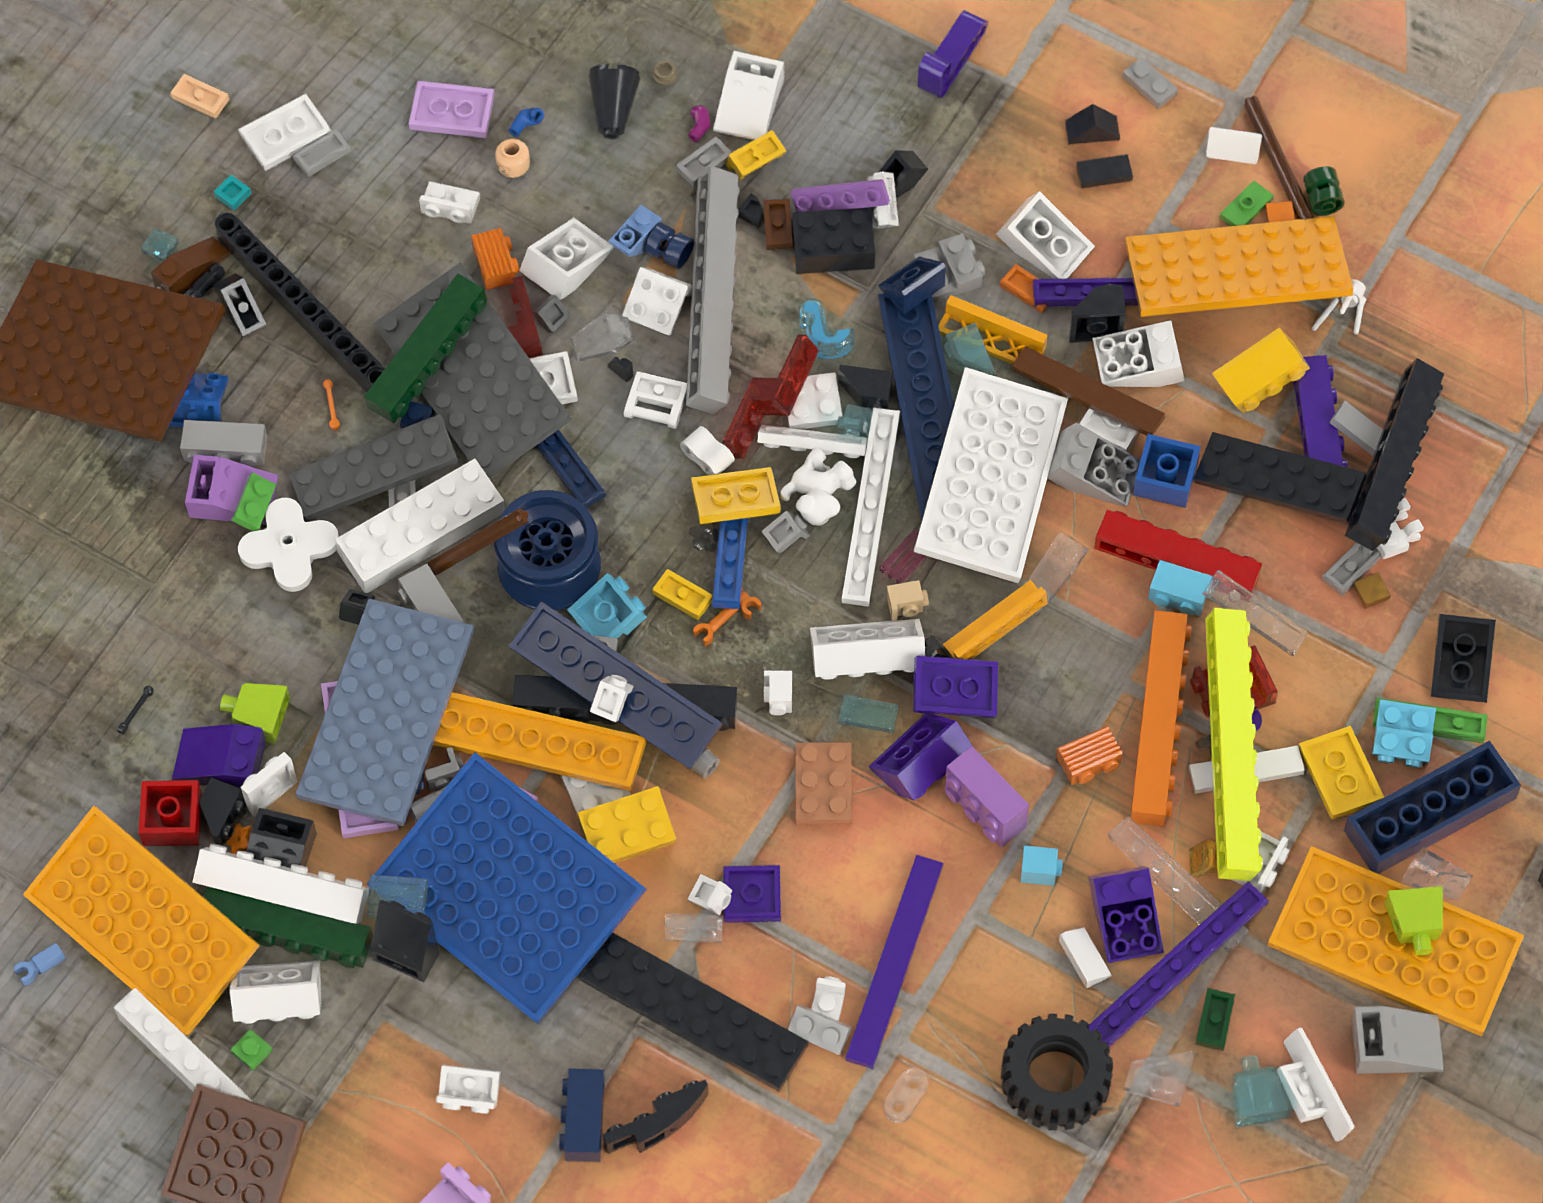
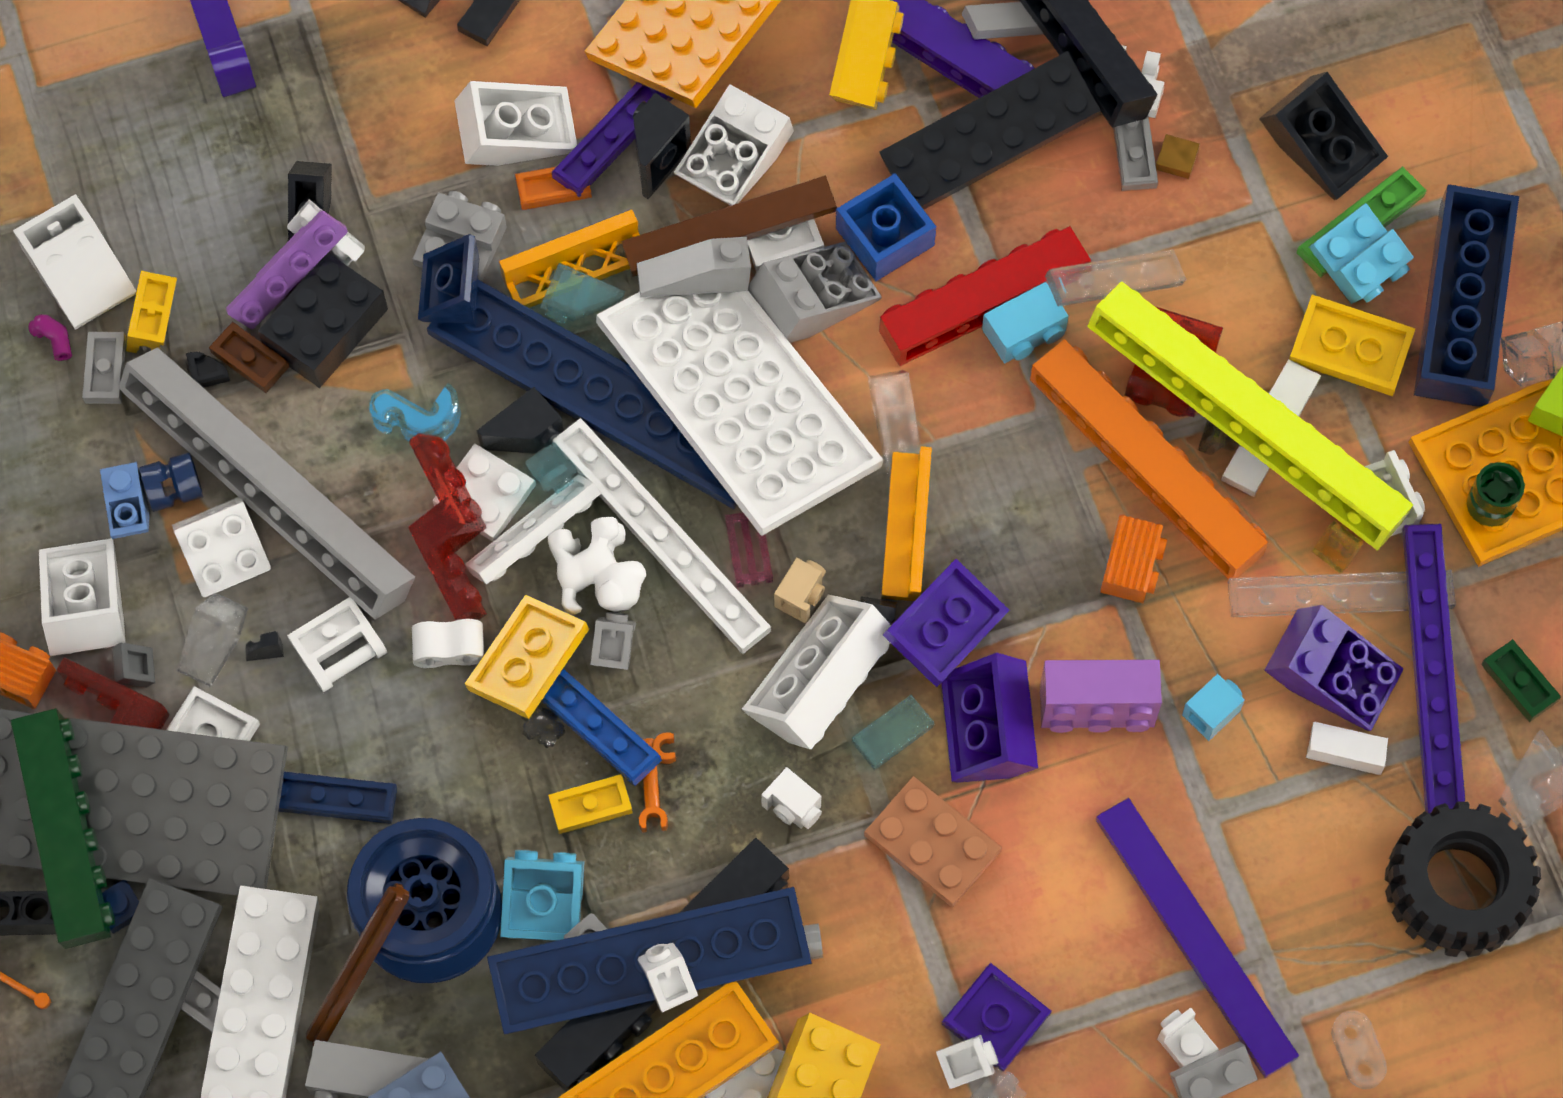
camera: 50 degrees left, 5 degrees up
none -> light grey slope [637,237,751,297]
none -> dark green wheel [1466,462,1525,527]

